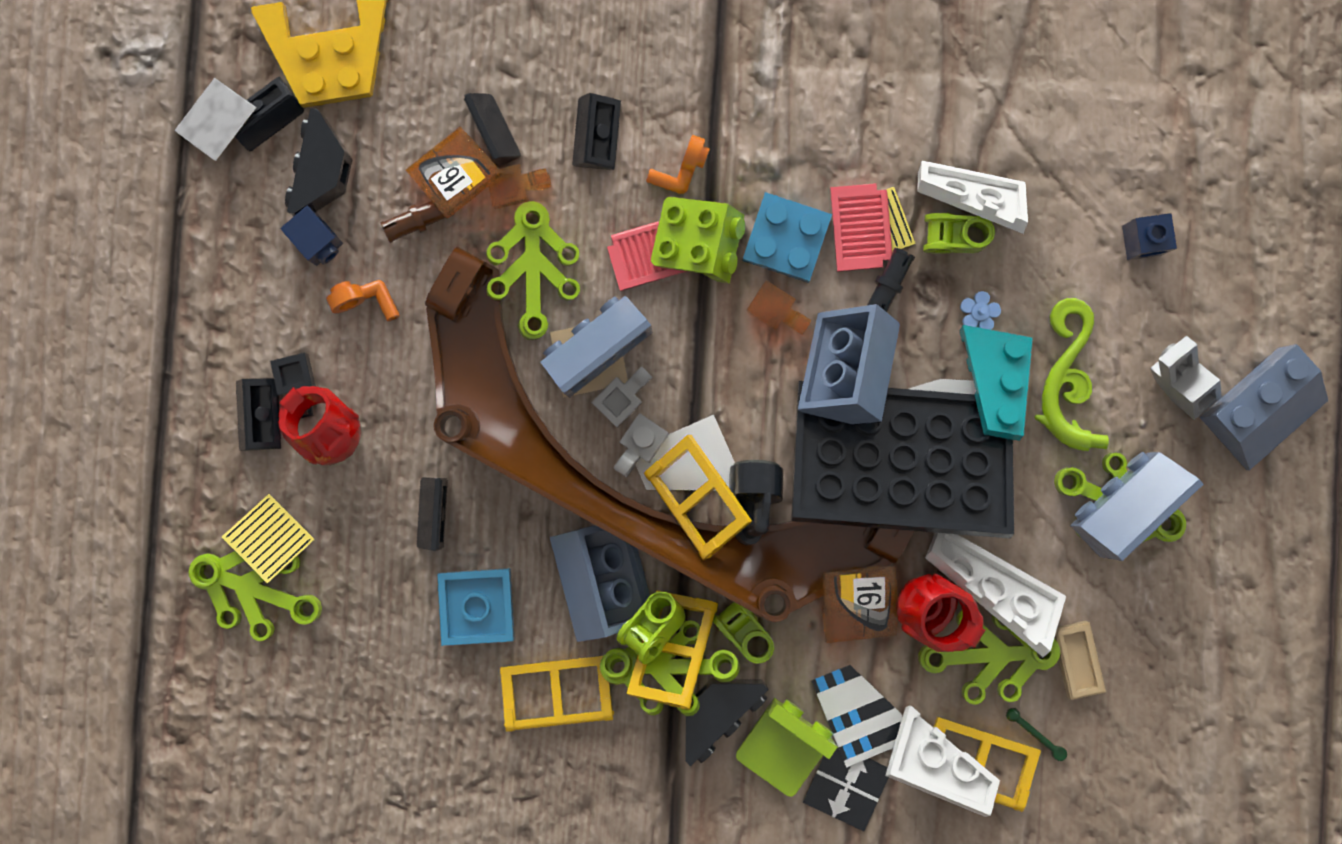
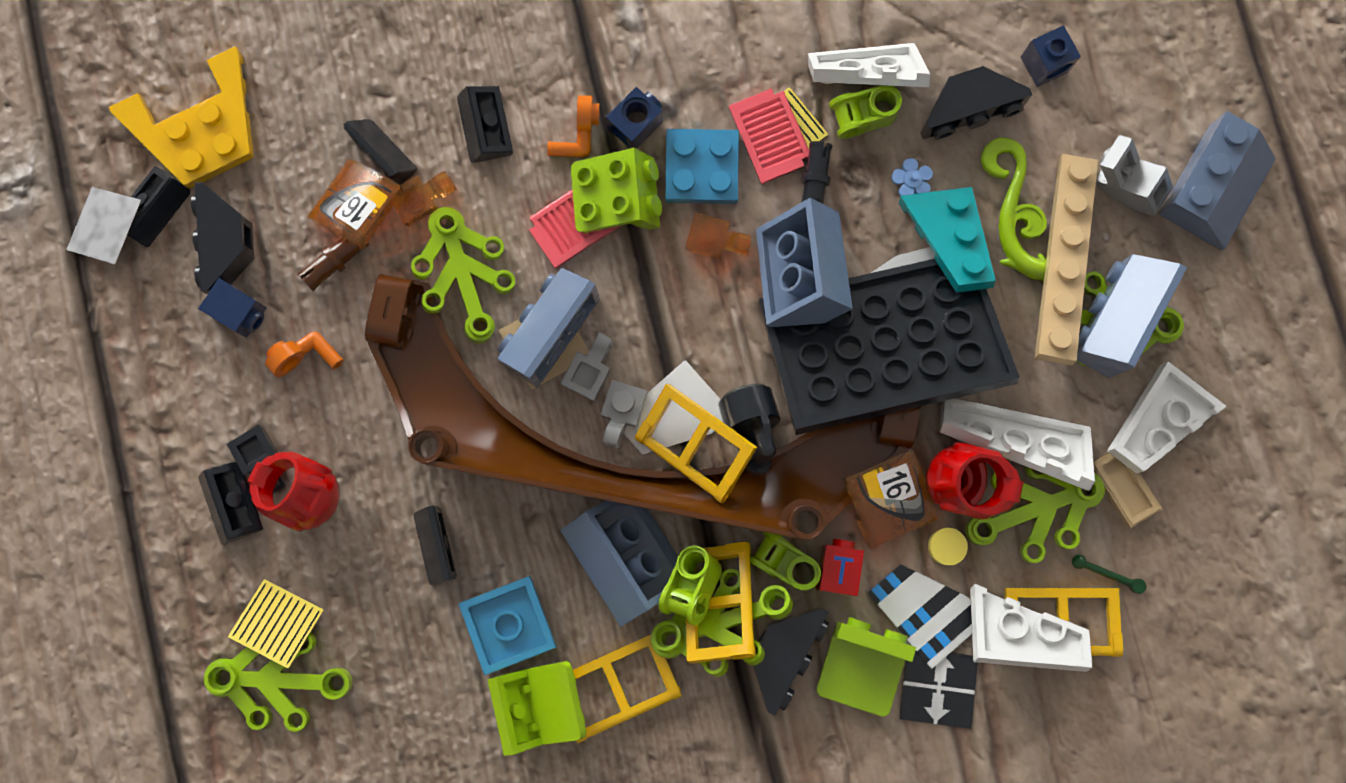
camera: 20 degrees left, 5 degrees down
none -> lime bracket [487,661,586,756]
none -> dark blue brick [606,87,663,149]
none -> red brick [816,539,864,596]
none -> black slope [920,66,1032,140]
none -> light yellow tile [928,528,968,565]
none -> tan plate [1035,153,1098,366]
none -> white wing [1107,362,1226,474]

